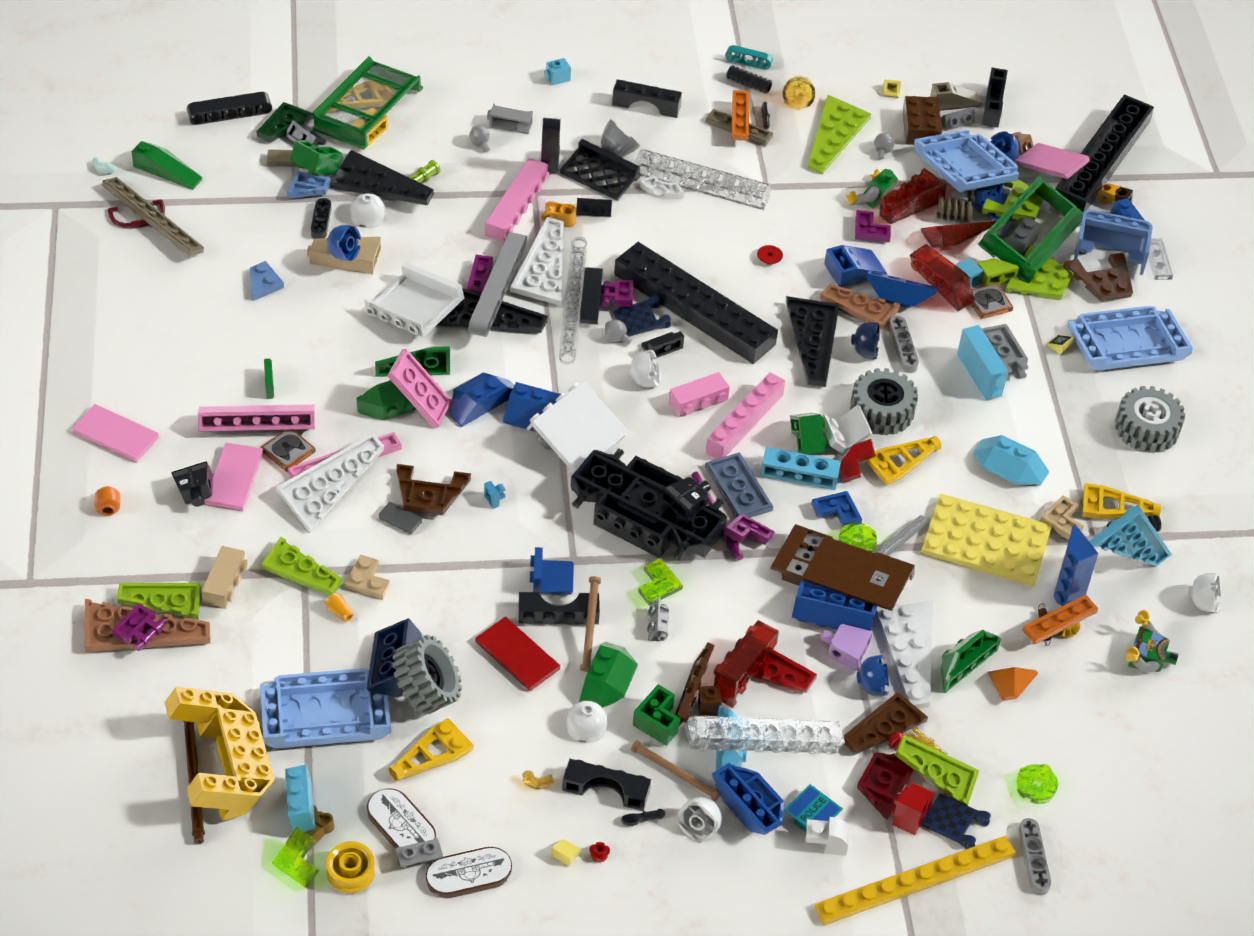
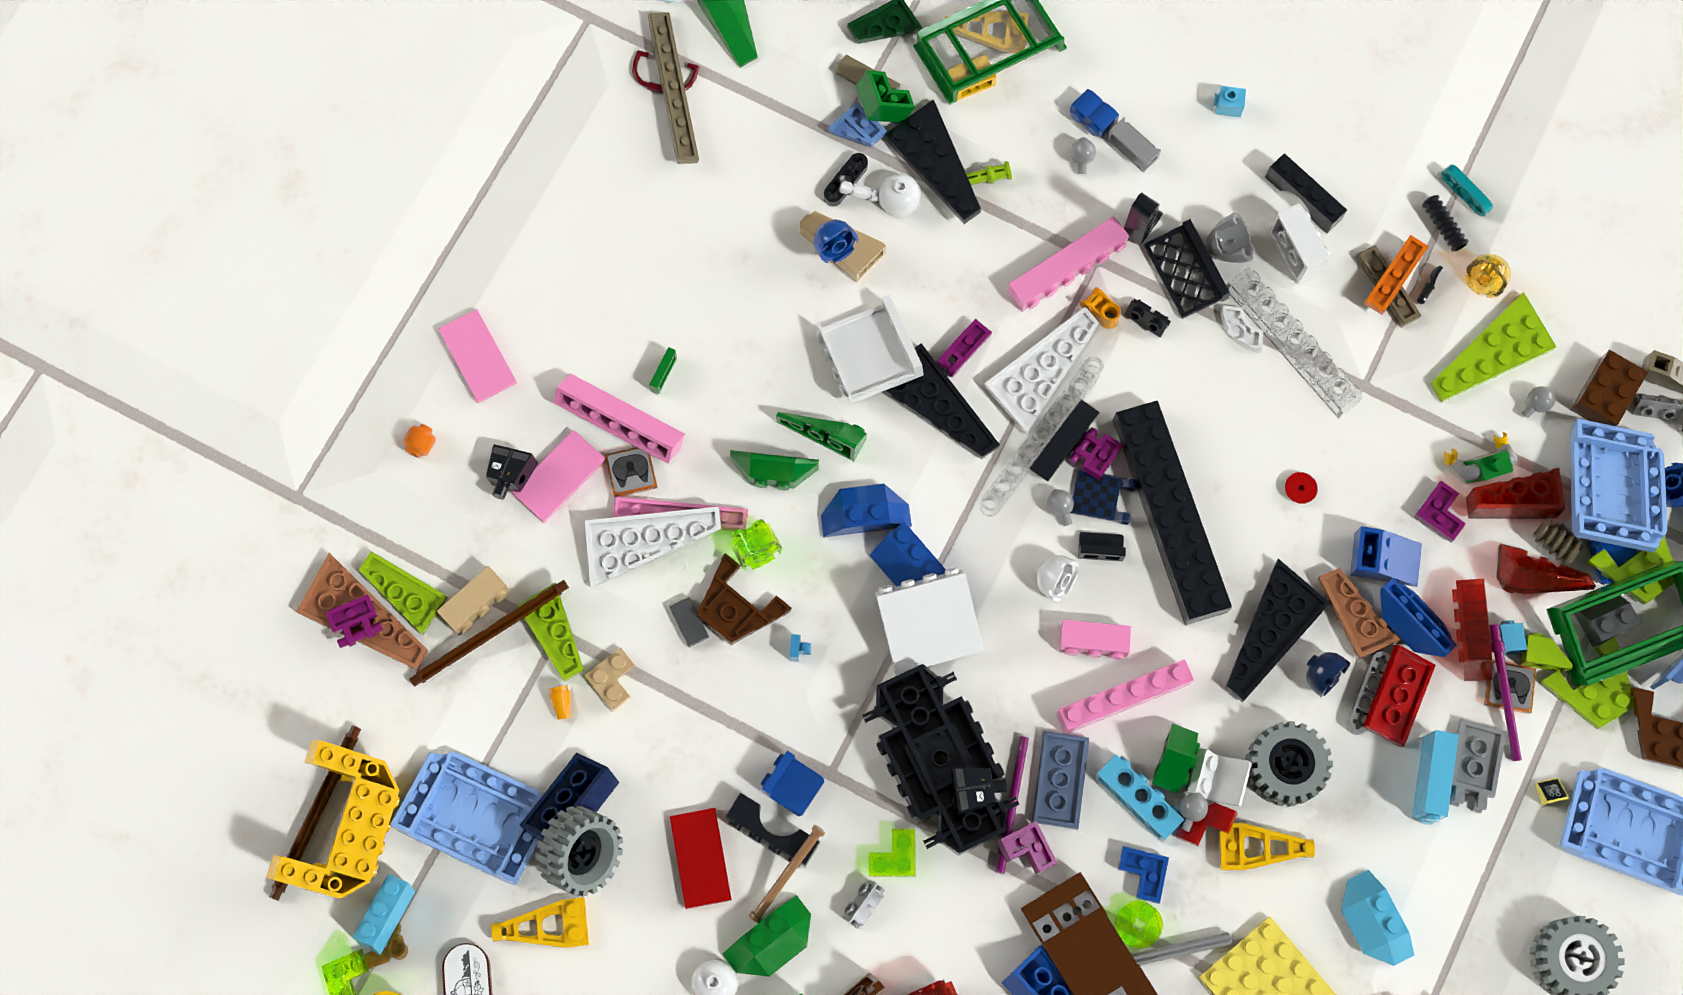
camera: 35 degrees right, 25 degrees up
medium blue wing [250,261,284,301] -> none
panel [284,121,326,145] -> none
bright pink tile [387,349,452,428] -> none
light grey beam [468,232,527,337] -> none
light yellow slope [883,79,901,98] -> none
none -> reddish brown piece [409,579,569,687]
none -> clear neon green brick [730,519,783,570]
none -> white axle [839,181,880,202]
none -> blue brick [1070,89,1119,138]
none -> light grey piece [1180,792,1208,832]
none -> white brick [1269,203,1331,284]
none -> red tile [1363,644,1436,747]
none -> magenta bar [1489,624,1522,761]

